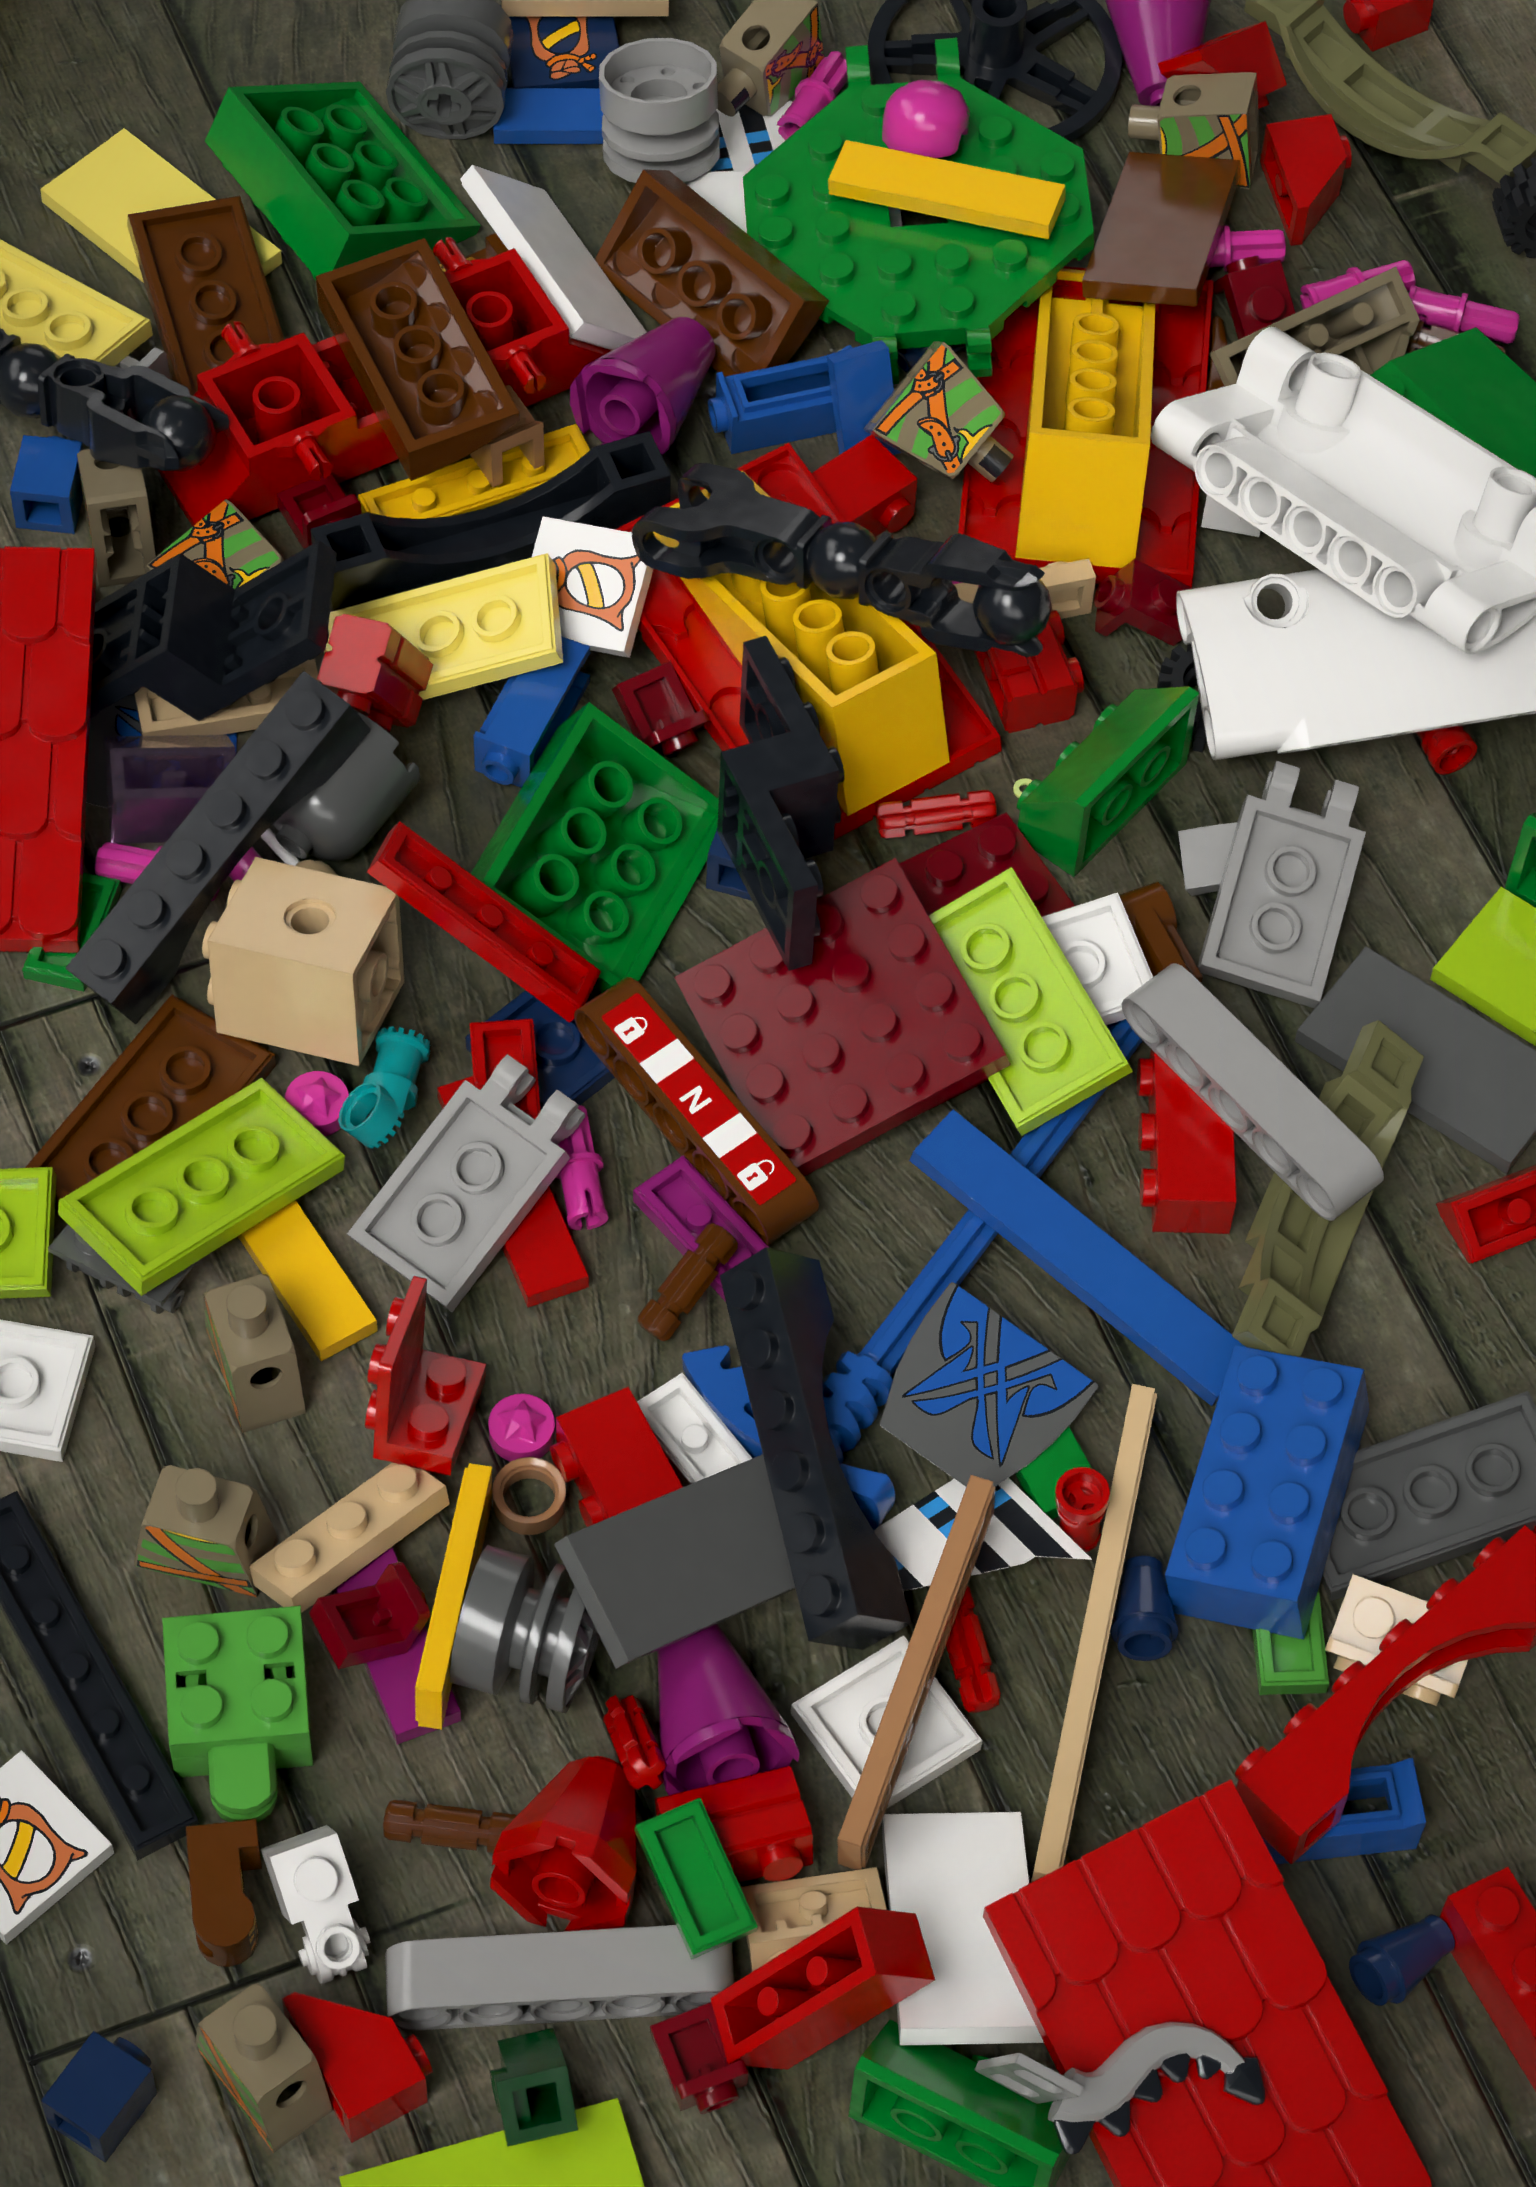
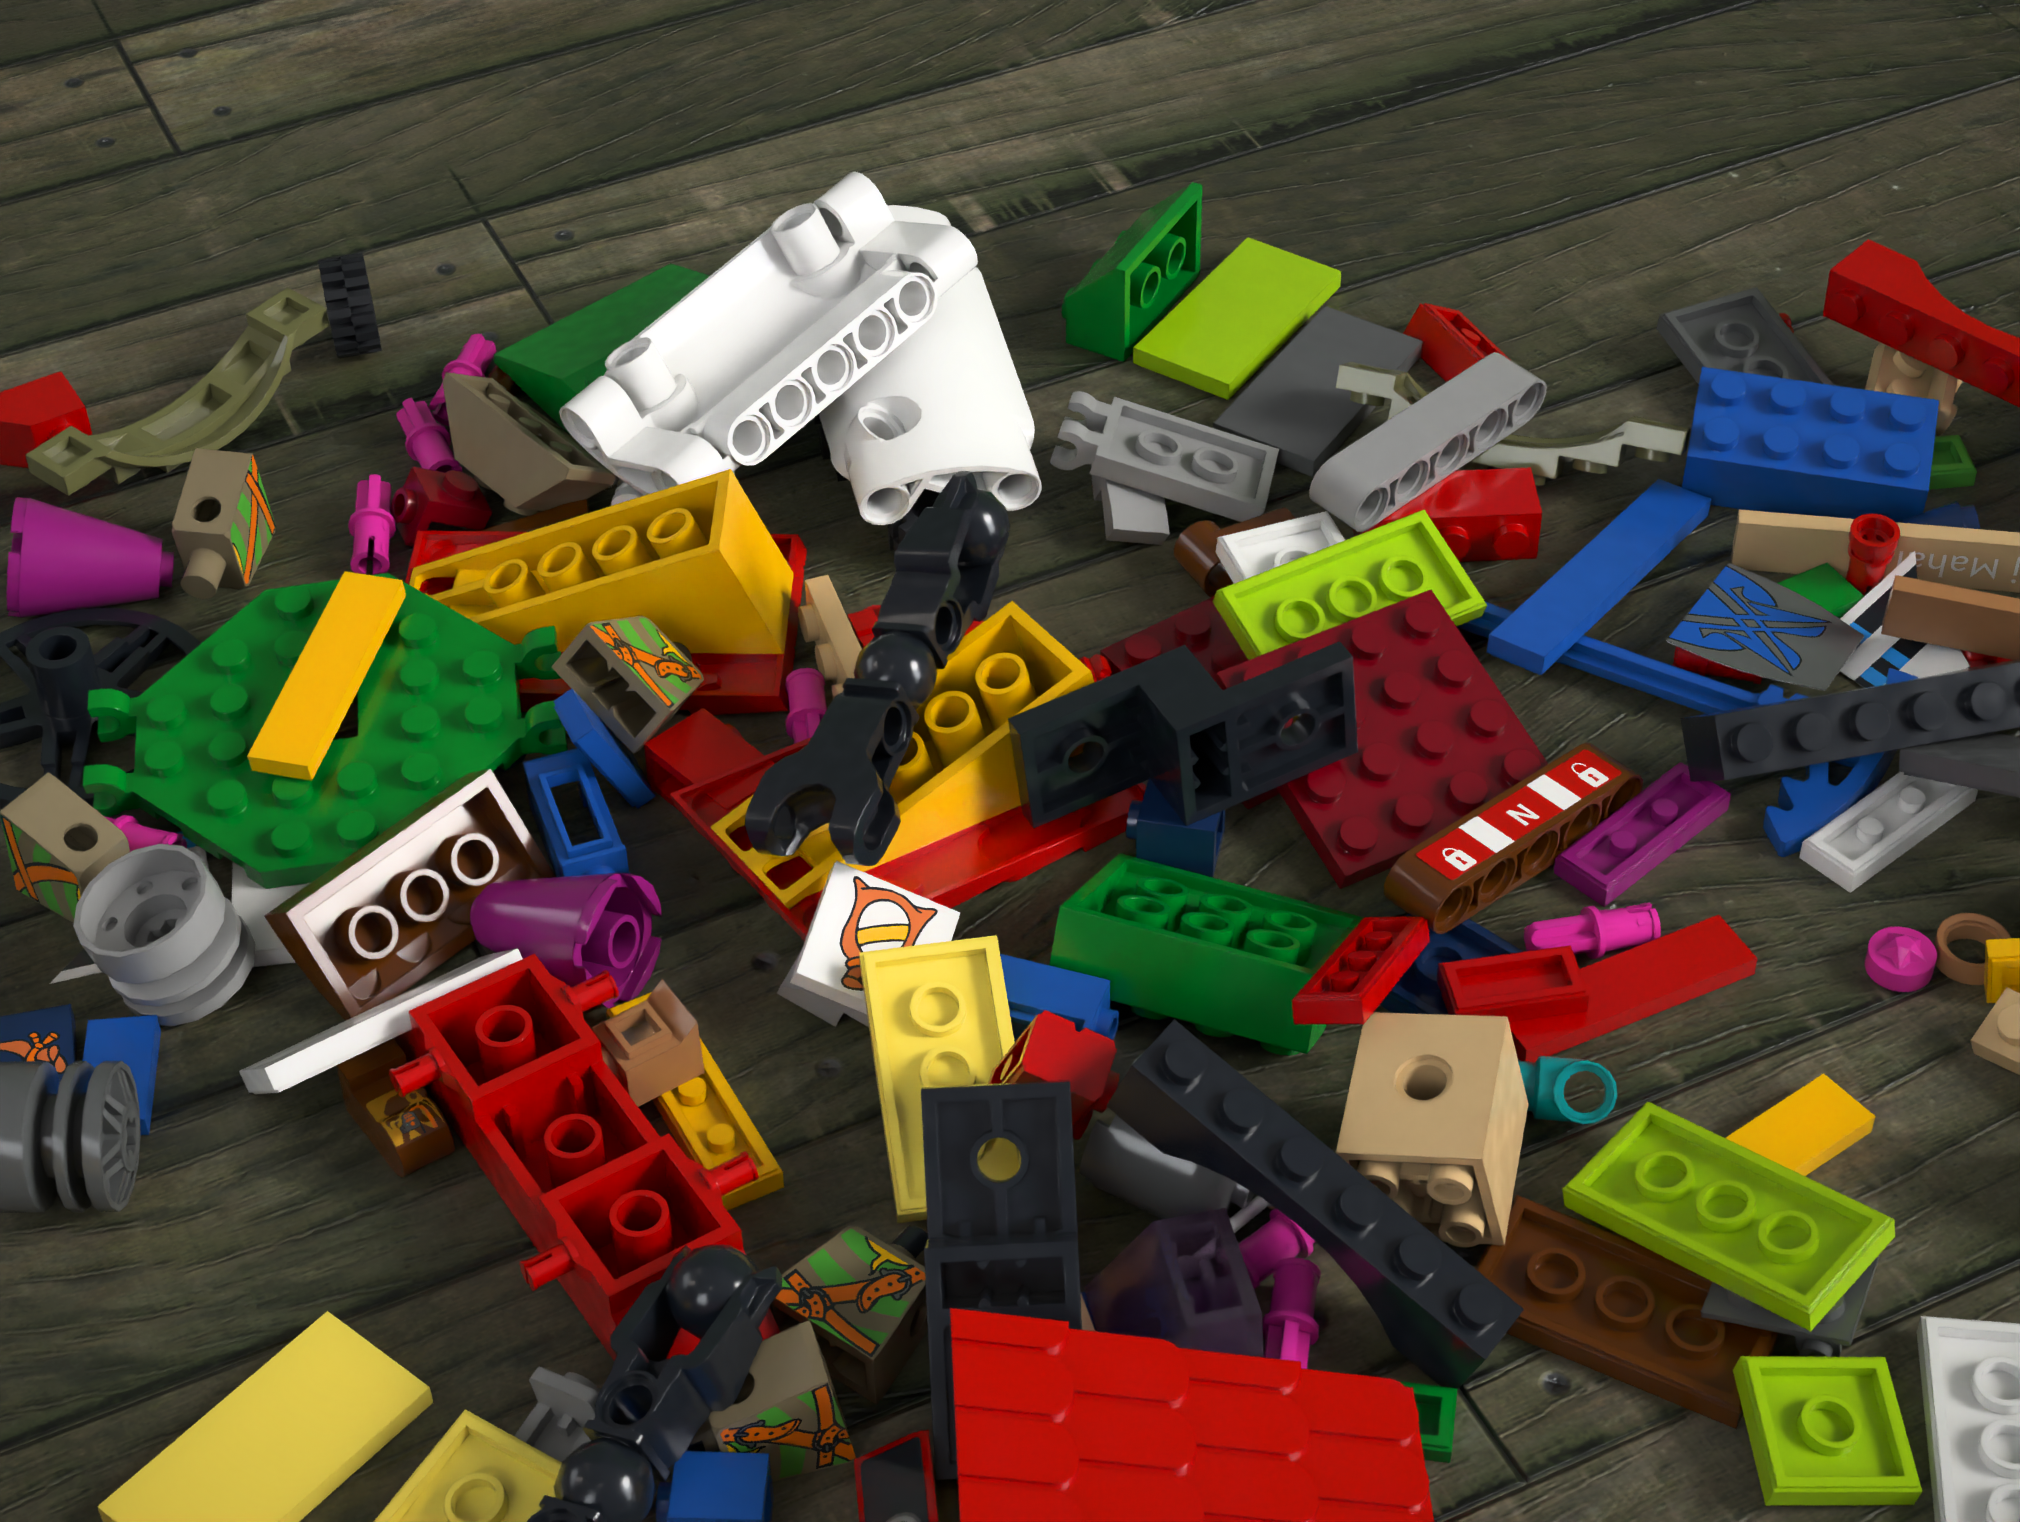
camera: 90 degrees left, 15 degrees down
reddish brown tile [127,196,284,396] -> none
dark tan torso [203,1274,306,1433] -> none
green slope [205,81,481,280] -> none
dark red bracket [277,473,362,549] -> none
dark pink tile [285,1071,349,1136] -> none
black arch [310,431,671,612] -> none
reddish brown slope [316,238,520,481] -> none
light grey tile [347,1054,585,1312] -> none
red bracket [365,1276,487,1476] -> none
red brick [550,1386,683,1527] -> none
dark red bracket [612,661,709,757] -> none
reddish brown axle [637,1223,738,1341] -> none
dark pink hair [882,80,970,158] -> none
green slope [1017,686,1199,878] -> none
reddish brown tile [1082,152,1240,307] -> none
dark red bracket [1094,559,1192,646] -> none
red slope [1158,21,1287,109] -> none
red slope [1260,114,1352,246] -> none

